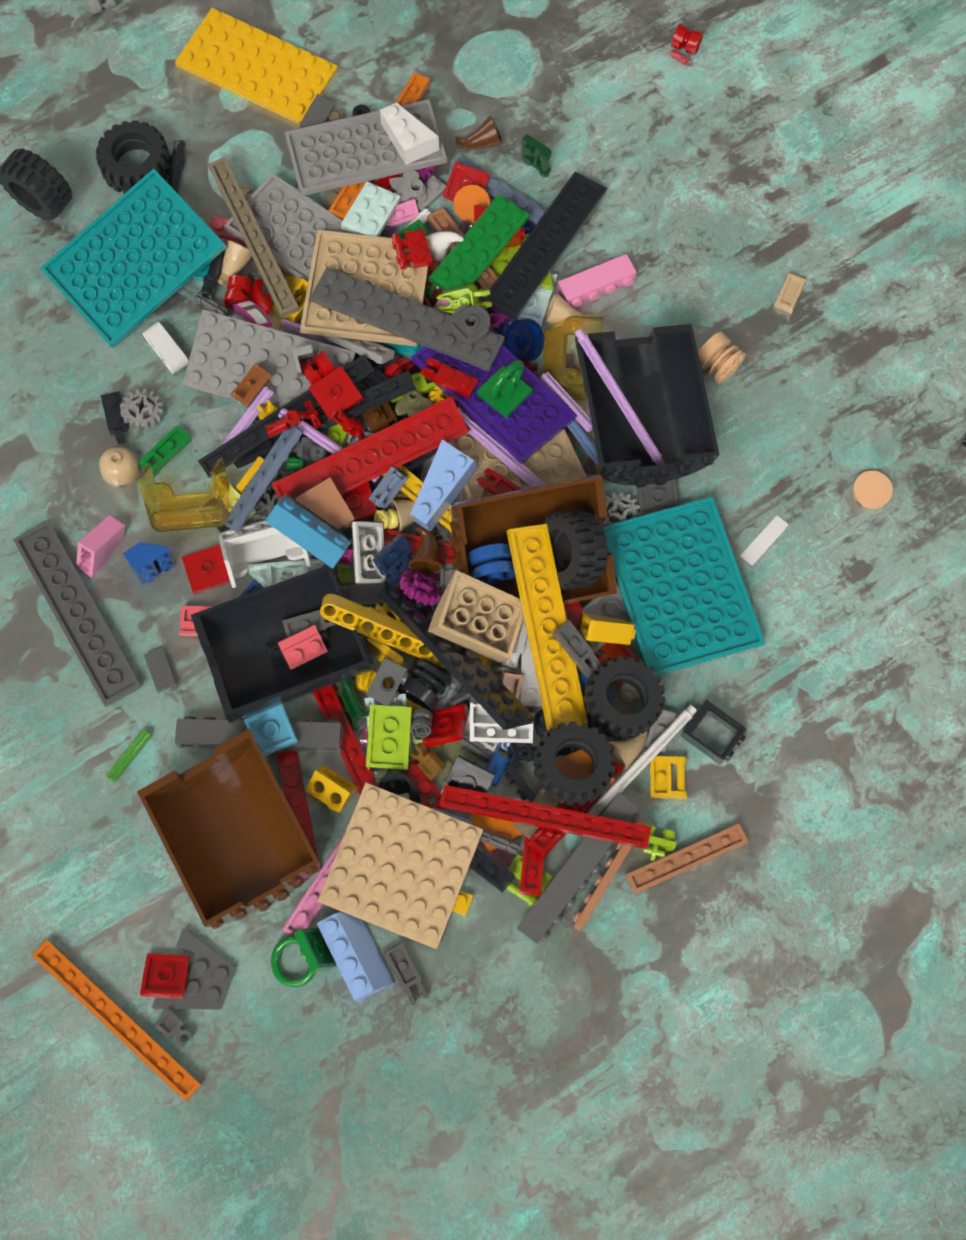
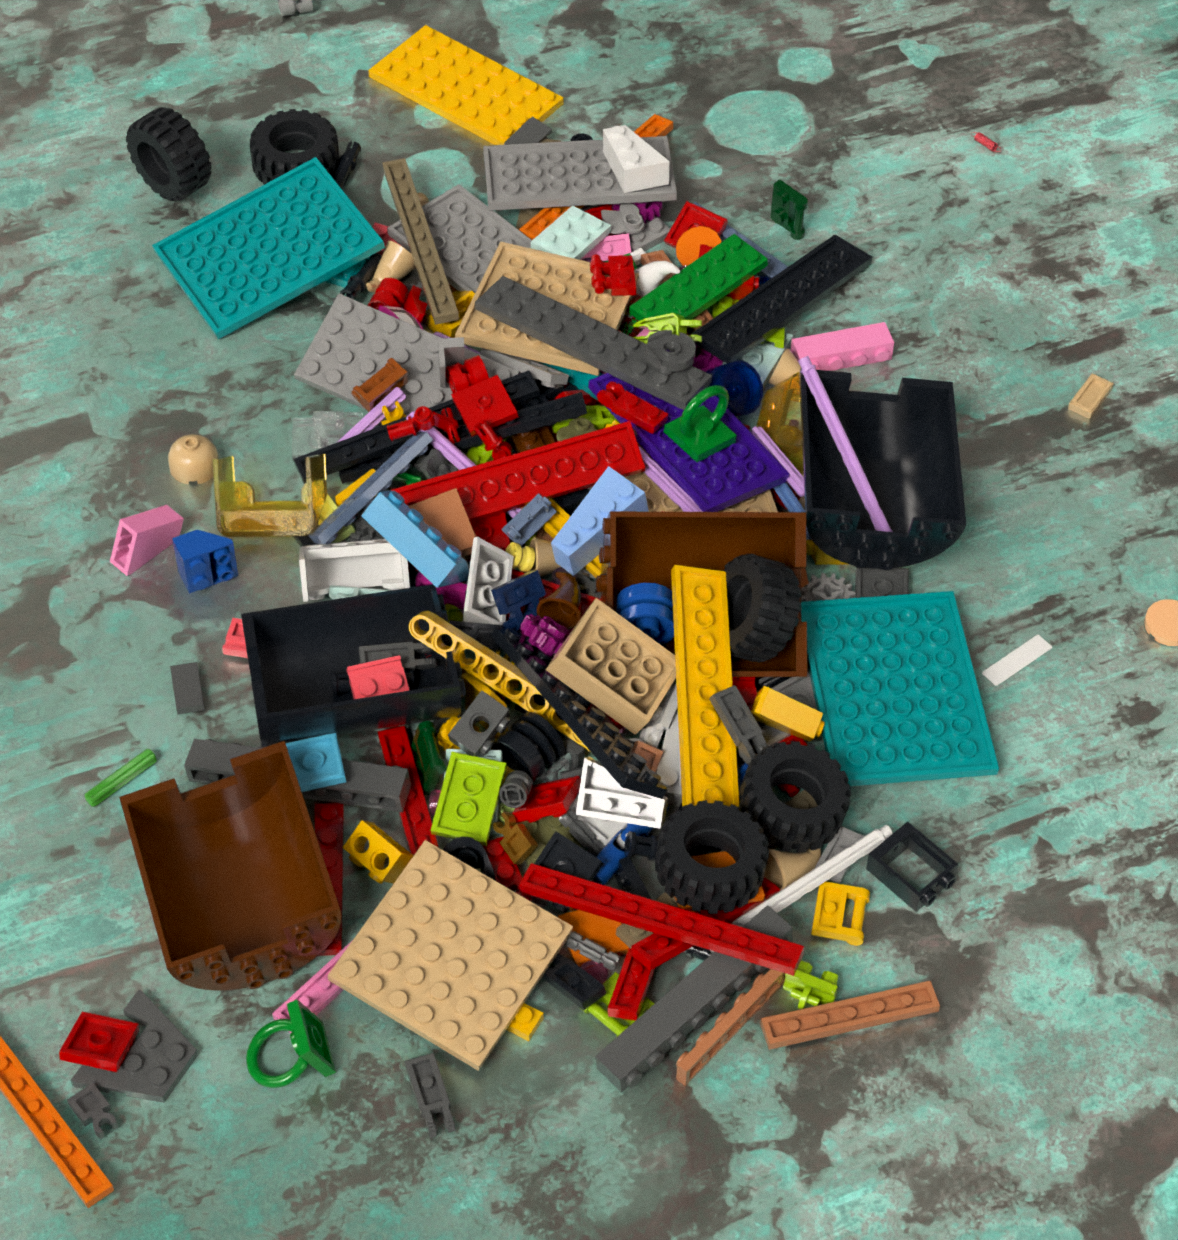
camera: 10 degrees right, 20 degrees down
dark grey plate [13,520,142,707] -> none
black hinge [101,391,129,445] -> none
light grey gear [120,389,163,430] -> none
green plate [139,425,192,477] -> none
white beam [142,322,189,374] -> none
red plate [181,545,231,595] -> none
light blue slope [317,912,394,1003] -> none
reddish brown hat [455,116,502,150] -> none
red wheel [671,24,703,56] -> none
light nougat wheel [698,331,746,384] -> none

